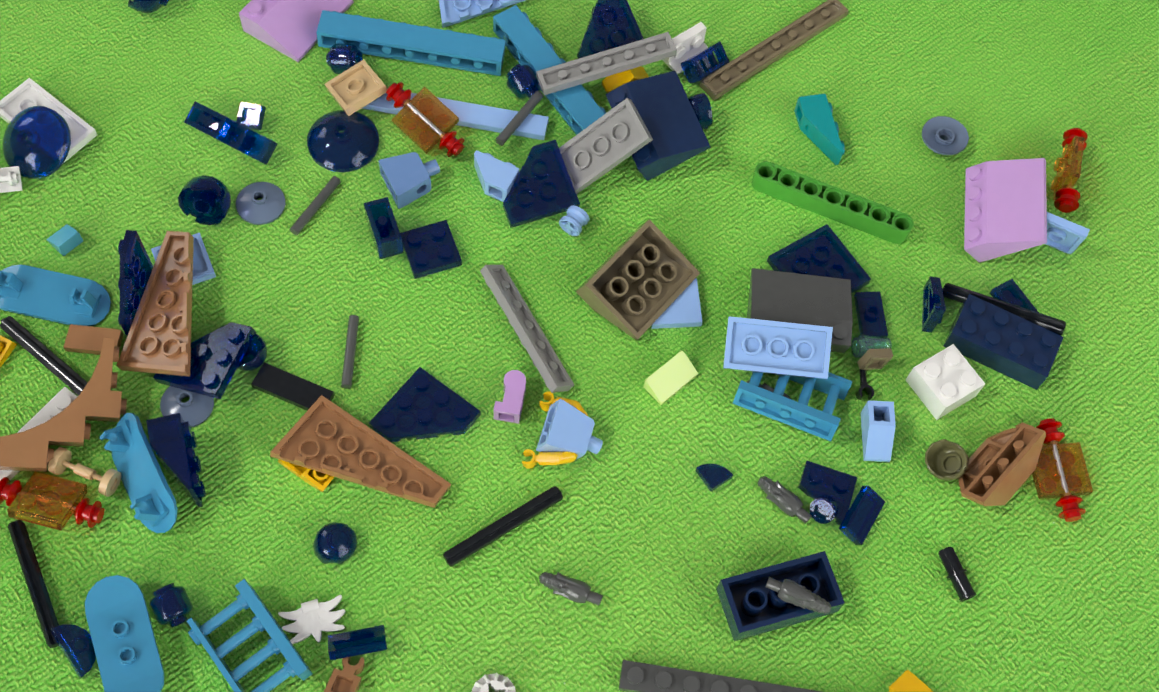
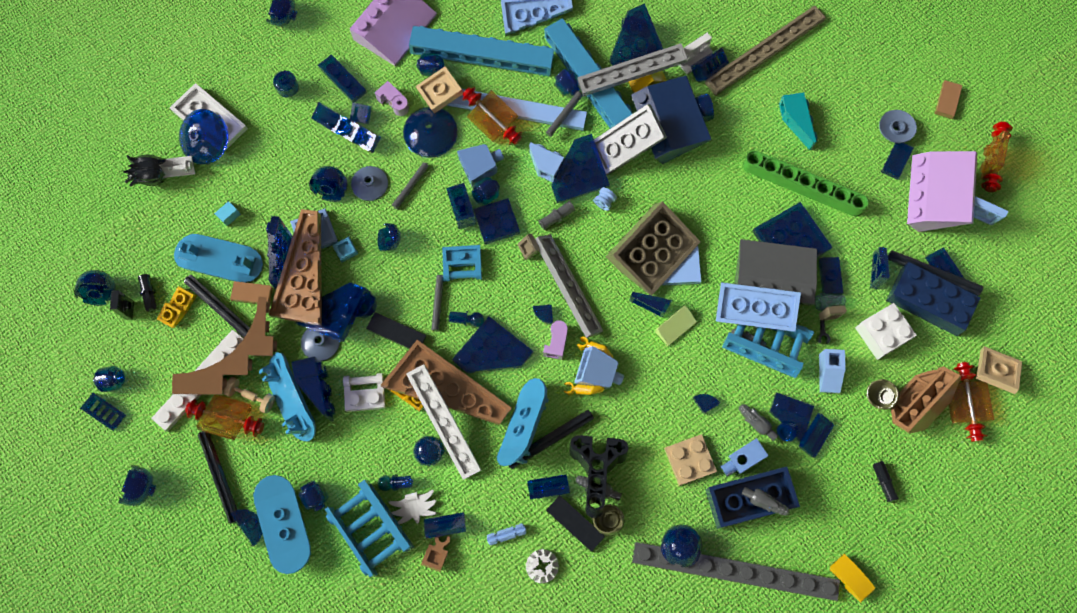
camera: 10 degrees right, 10 degrees up
none -> head [273,70,299,98]
none -> clear blue plate [318,54,367,103]
none -> medium azure tile [332,237,358,262]
none -> white plate [343,373,385,412]
none -> lavender leg [375,81,409,116]
none -> hair [377,223,401,252]
none -> axle [377,474,413,491]
none -> white plate [406,364,481,480]
none -> dark azure plate [442,245,482,281]
none -> axle [449,311,485,327]
none -> clear blue head [472,177,500,205]
none -> light blue axle [487,523,526,545]
none -> dark azure piece [497,378,549,466]
none -> dark tan tile [518,234,540,260]
none -> clear blue plate [527,474,570,500]
none -> clear blue tile [533,305,553,325]
none -> dark grey pin [538,201,576,231]
none -> black tile [546,495,605,552]
none -> black beam [569,435,629,518]
none -> olive hair [592,504,625,536]
none -> clear blue slope [629,292,672,318]
none -> clear blue cylinder [661,524,703,567]
none -> tan plate [664,434,717,486]
none -> medium blue torso [720,438,768,477]
none -> clear blue tile [881,143,914,180]
none -> medium nougat tile [934,80,962,119]
none -> tan plate [976,346,1022,394]

